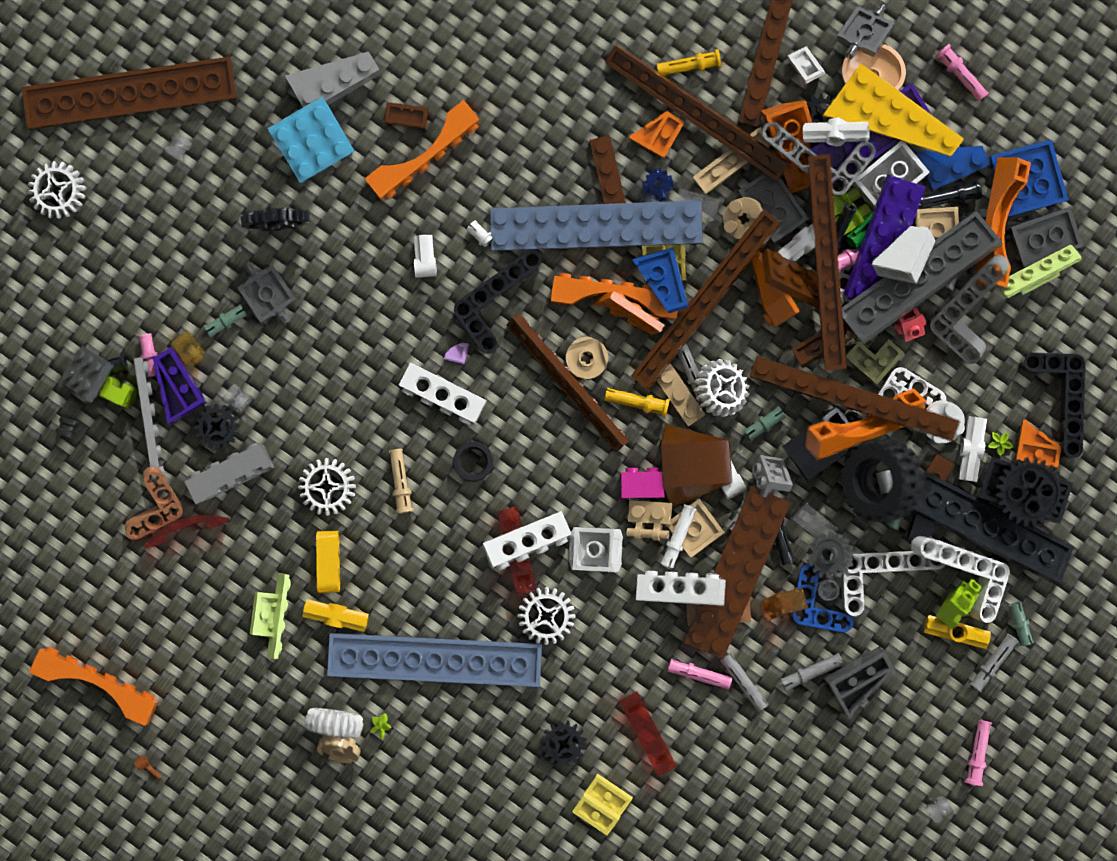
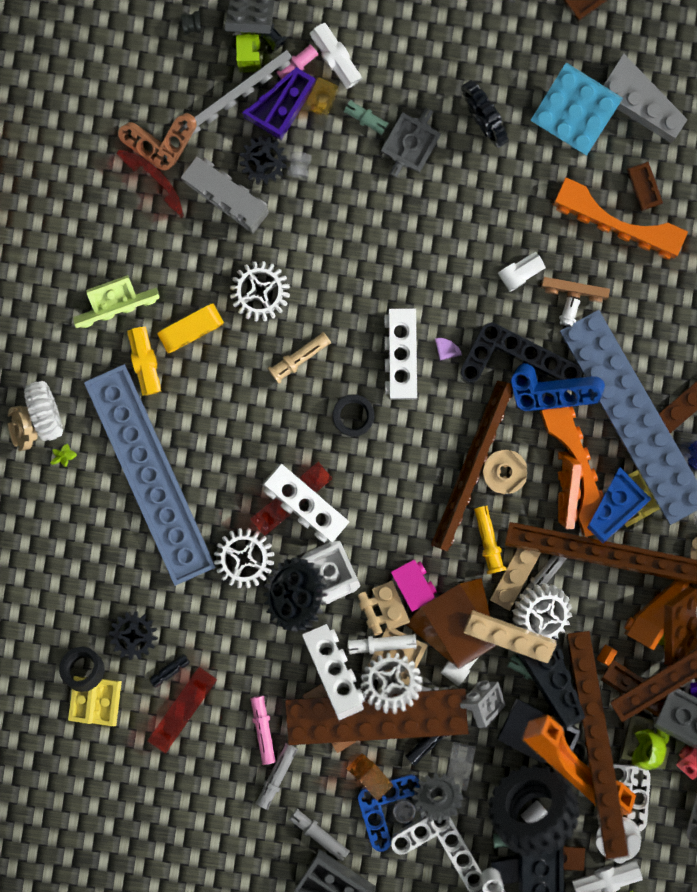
camera: 65 degrees right, 0 degrees up
none -> black tyre [59,646,105,692]
none -> black axle [149,654,190,688]
none -> black gear [263,558,328,631]
none -> white piece [310,23,362,89]
none -> white gear [361,653,422,714]
none -> tan plate [464,610,557,663]
none -> blue beam [511,363,605,411]
none -> black wing [517,636,585,730]
none -> medium nougat plate [540,277,610,303]
none -> orange piece [597,645,618,666]
none -> lime hair [631,729,670,770]

